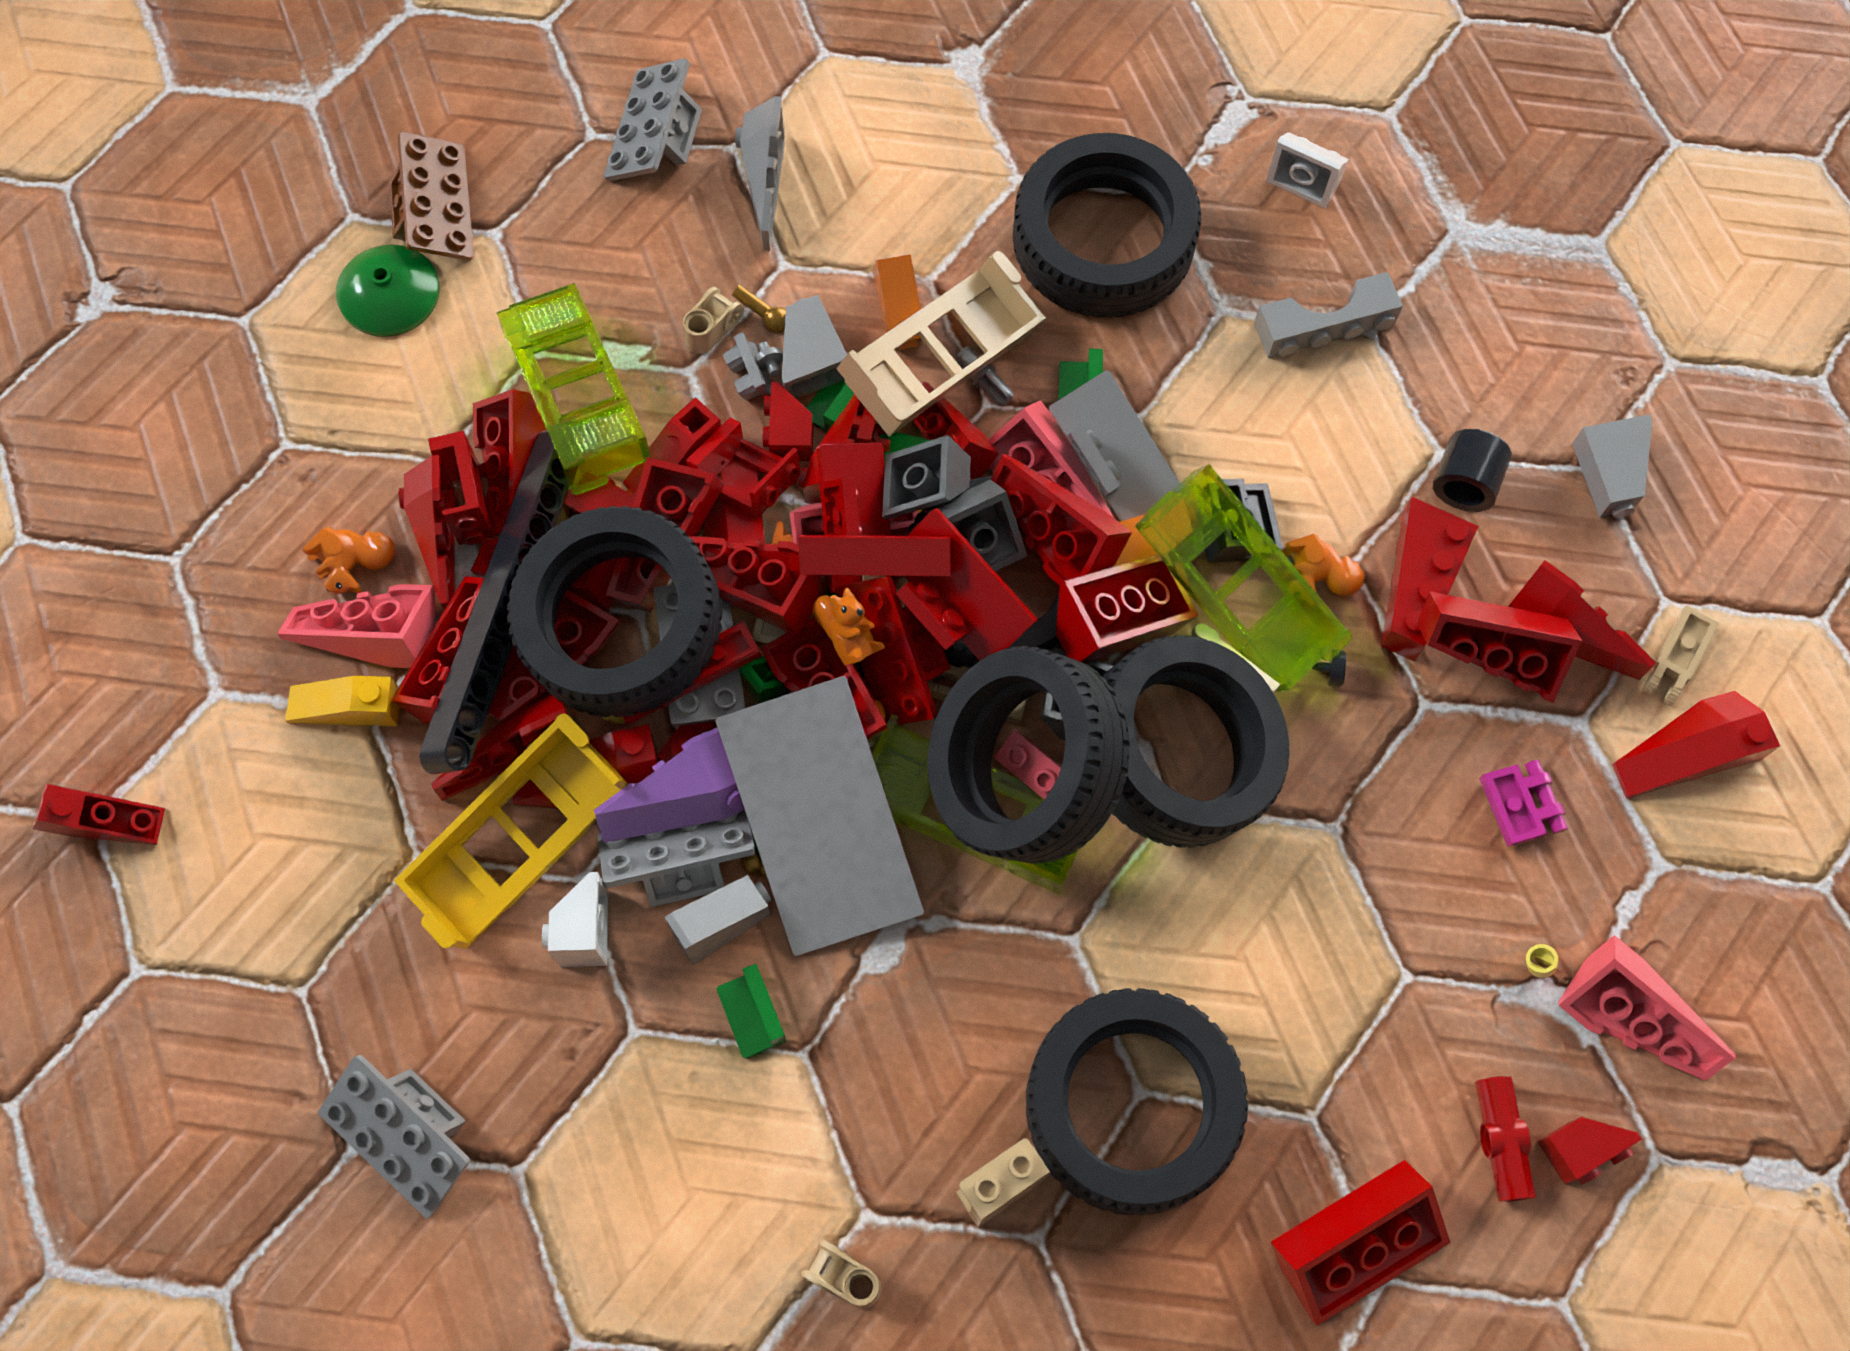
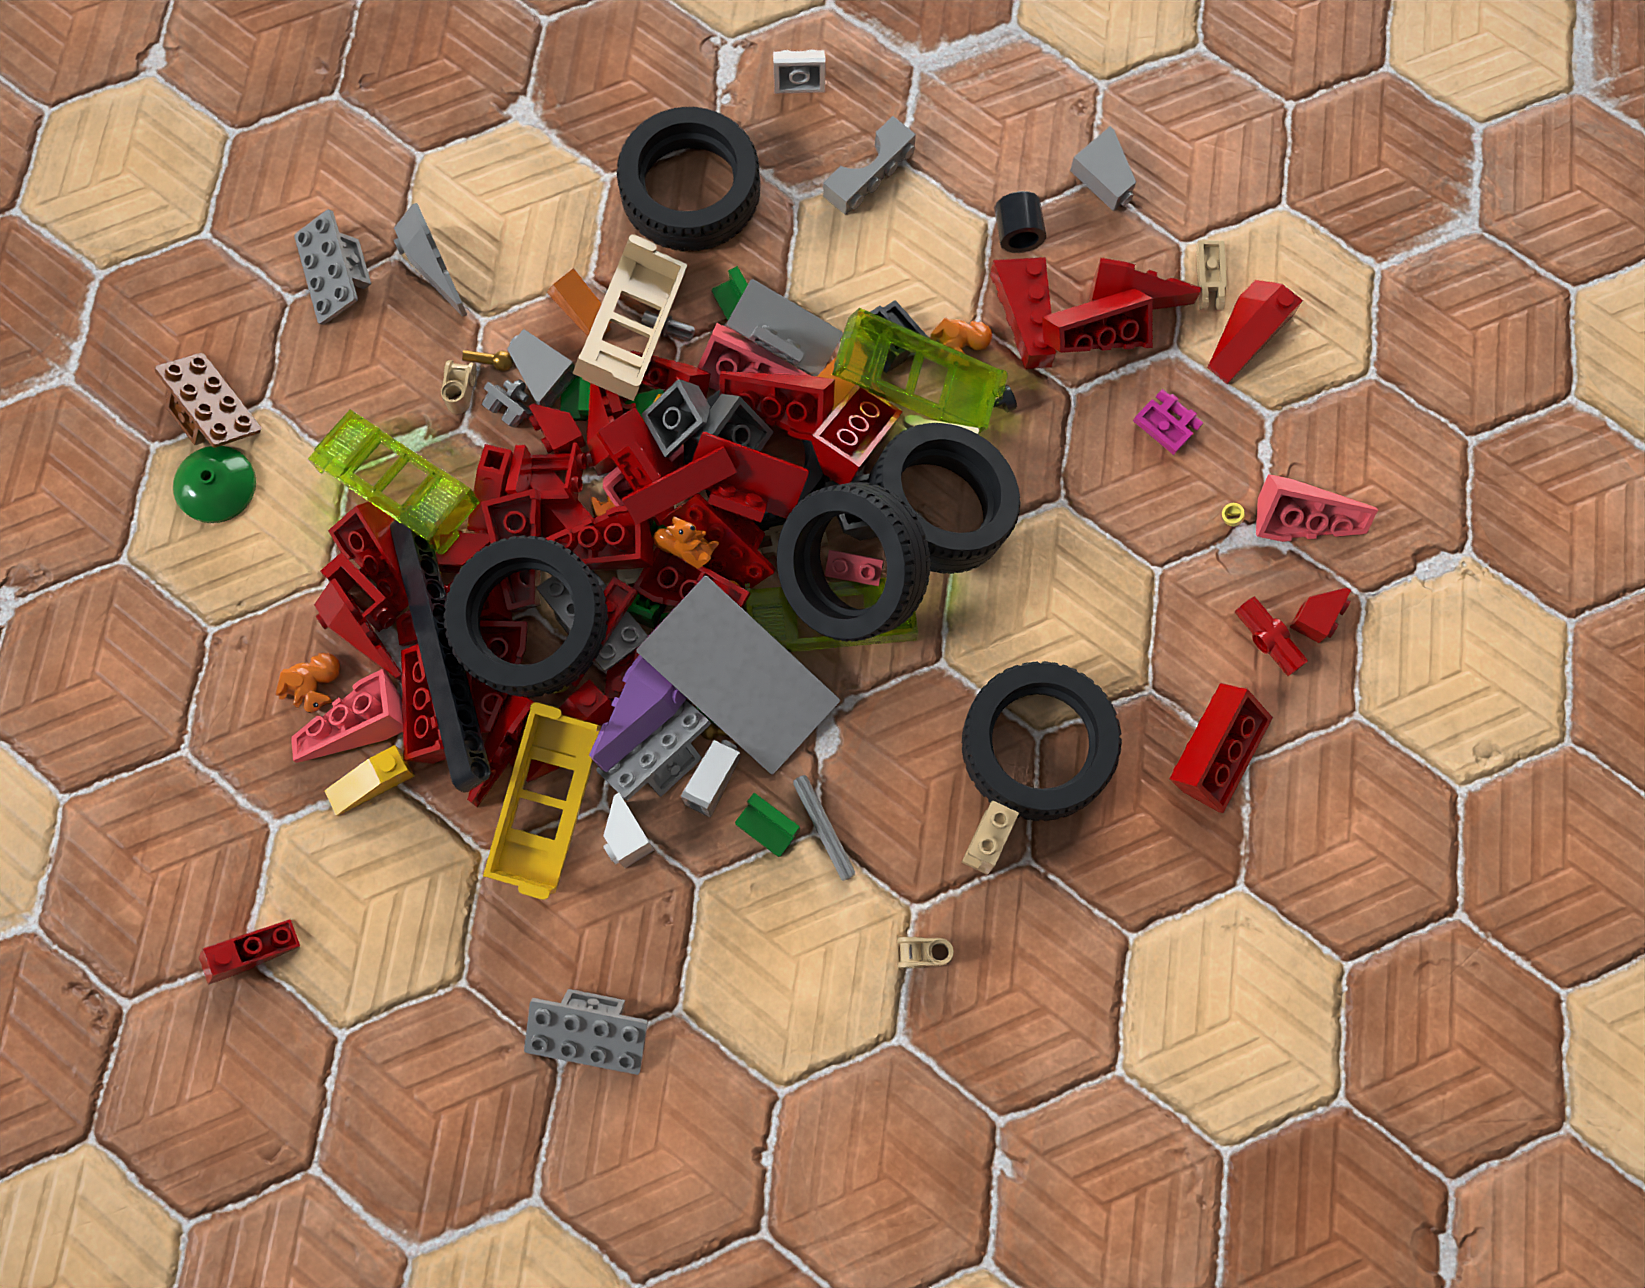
camera: 30 degrees left, 5 degrees up
none -> light grey axle [793,775,855,881]

